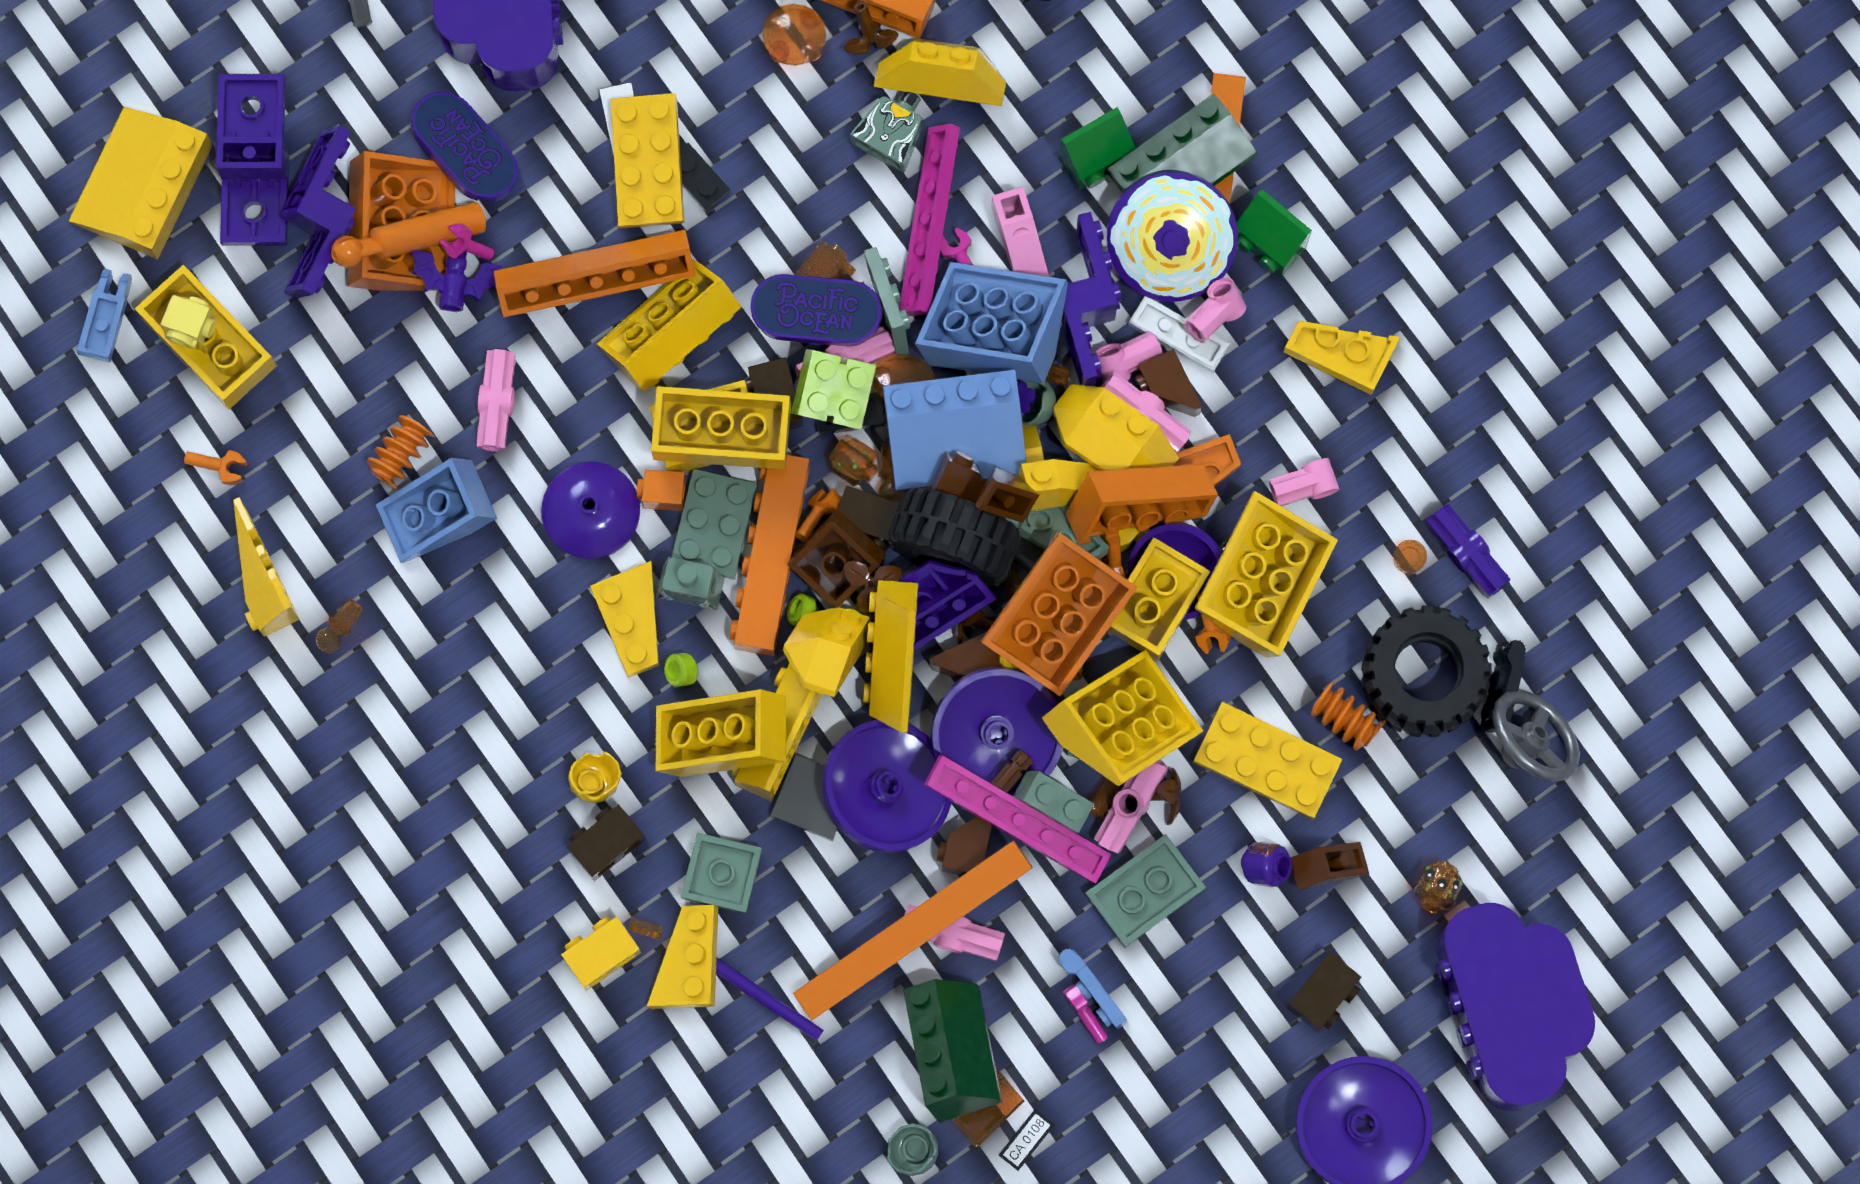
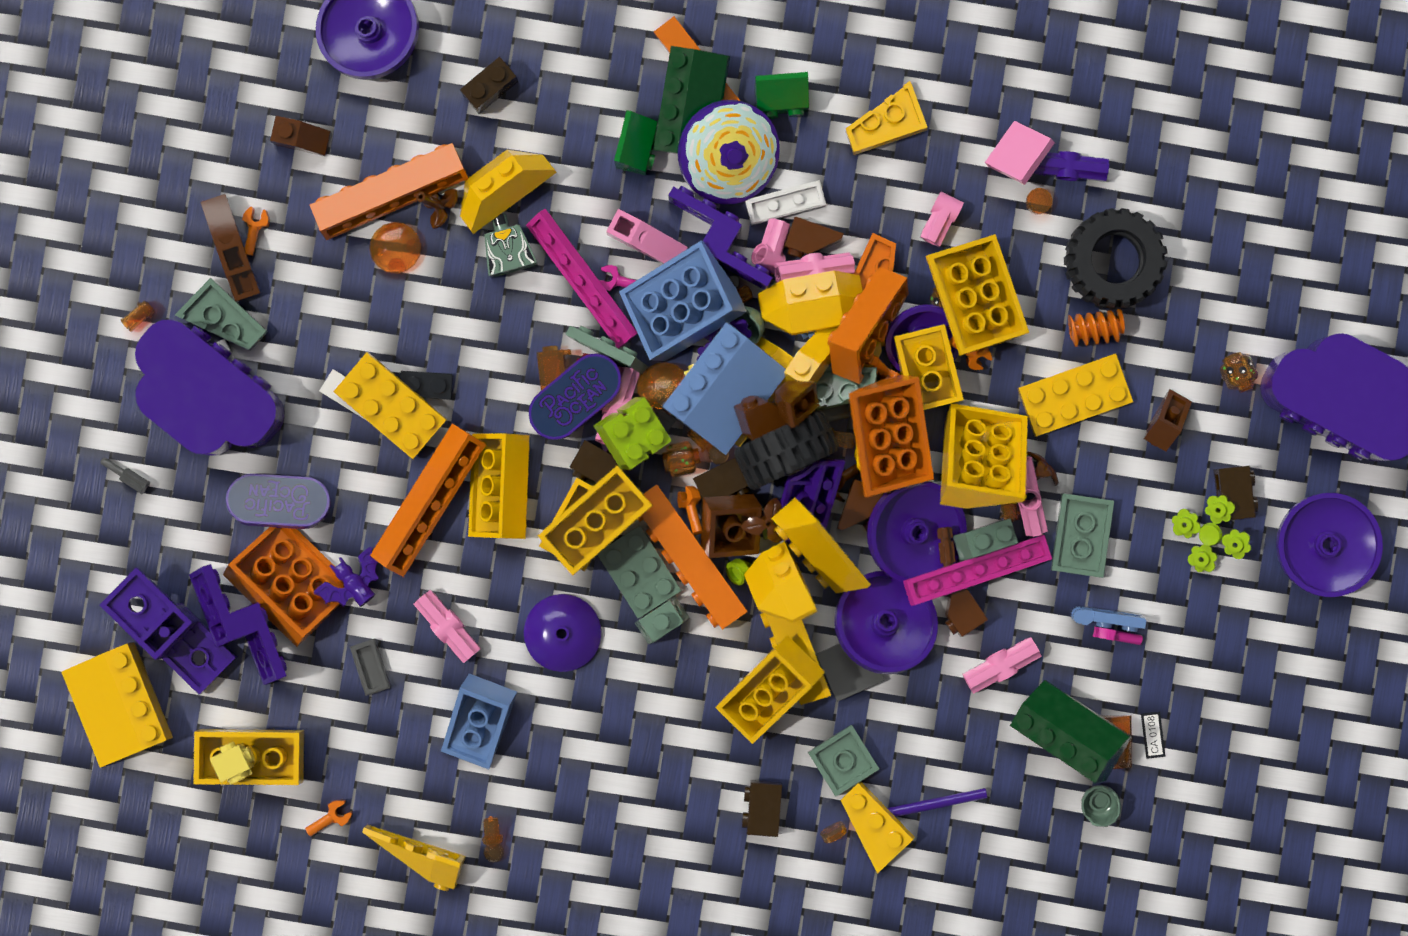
camera: 45 degrees left, 10 degrees up
medium blue hinge [77,269,132,362] -> none
orange piece [331,202,486,268] -> none
orange piece [366,415,435,490] -> none
dark pink bar [439,224,494,260] -> none
yellow brick [561,916,641,991] -> none
yellow hair [568,752,622,803] -> none
yellow wing [590,561,659,678] -> none
orange brick [637,470,686,511] -> none
lime tile [664,653,698,687] -> none
orange tile [793,840,1033,1021] -> none
bright pink piece [1183,278,1246,343] -> none
dark purple head [1241,842,1292,887] -> none
black hinge [1479,640,1526,733] -> none
flat silver piece [1492,690,1580,782] -> none
none -> dark grey tile [350,638,391,696]
none -> bright pink tile [985,121,1055,185]
none -> lime plant [1172,495,1251,572]

